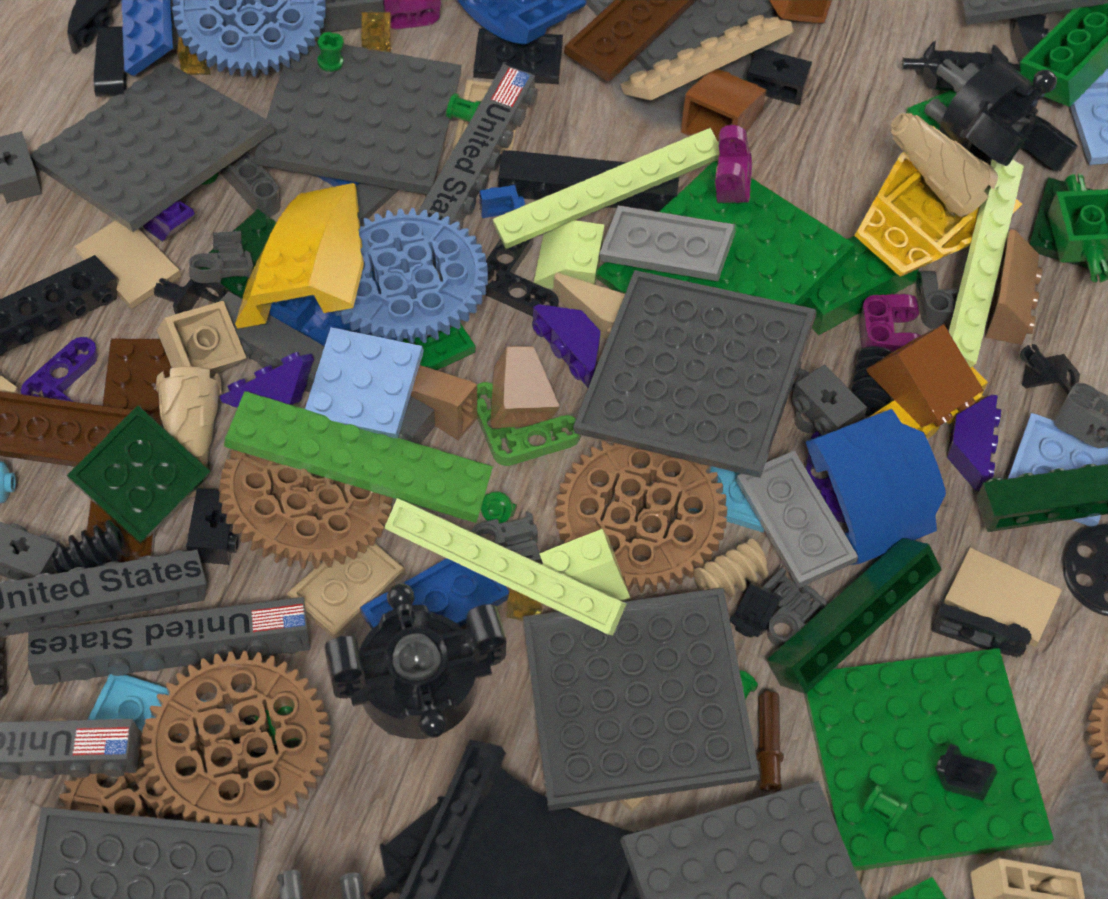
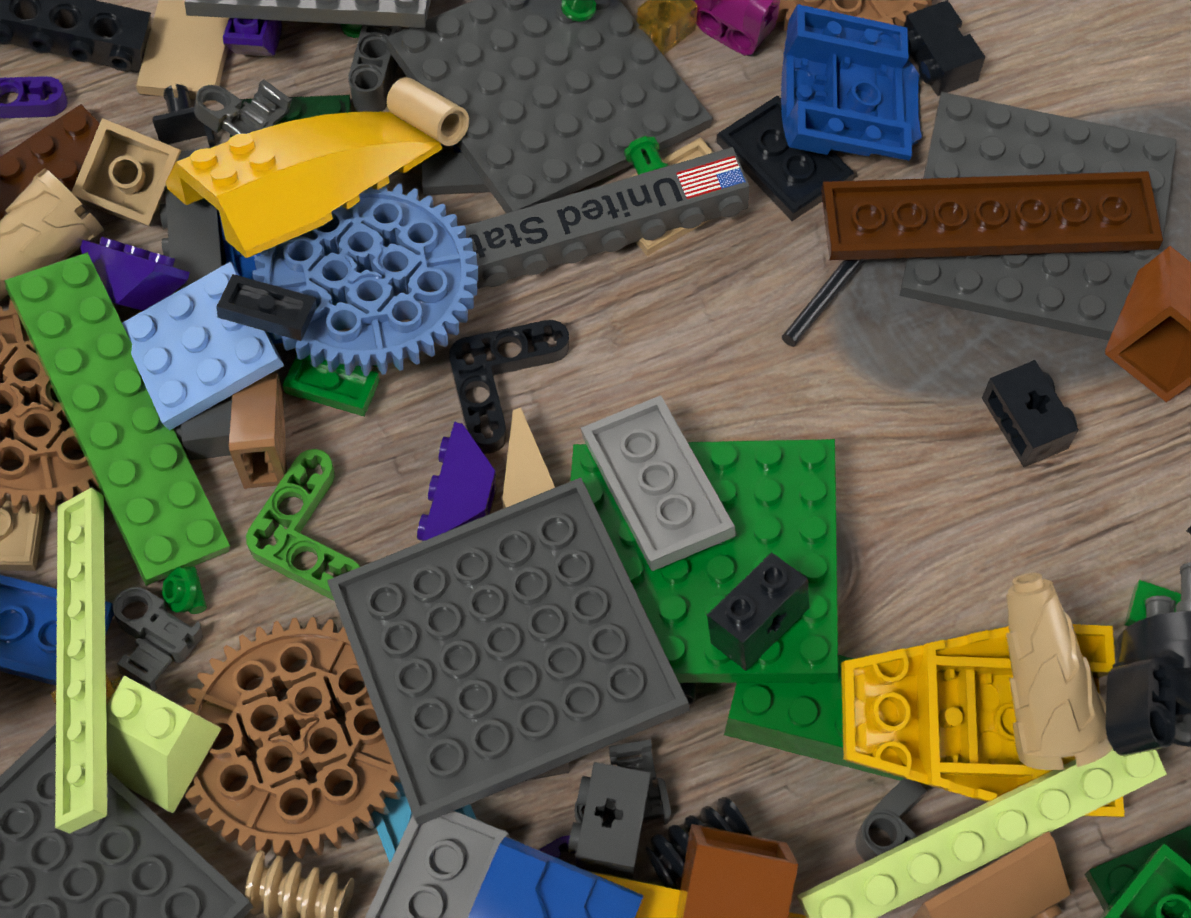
camera: 50 degrees right, 5 degrees up
blue bracket [480,185,525,218] -> none
slope [490,345,560,428] -> none
yellowish green plate [493,128,719,249] -> none
black brick [498,149,679,212] -> none
yellowish green slope [534,220,604,289] -> none
tan plate [621,15,794,100] -> none
dark orange slope [681,69,766,143] -> none
magenta piece [715,125,752,203] -> none
magenta piece [859,294,921,352] -> none
none -> black plate [216,274,316,341]
none -> tan pin [387,77,469,146]
none -> black brick [707,552,809,671]
none -> black bar [782,259,865,347]

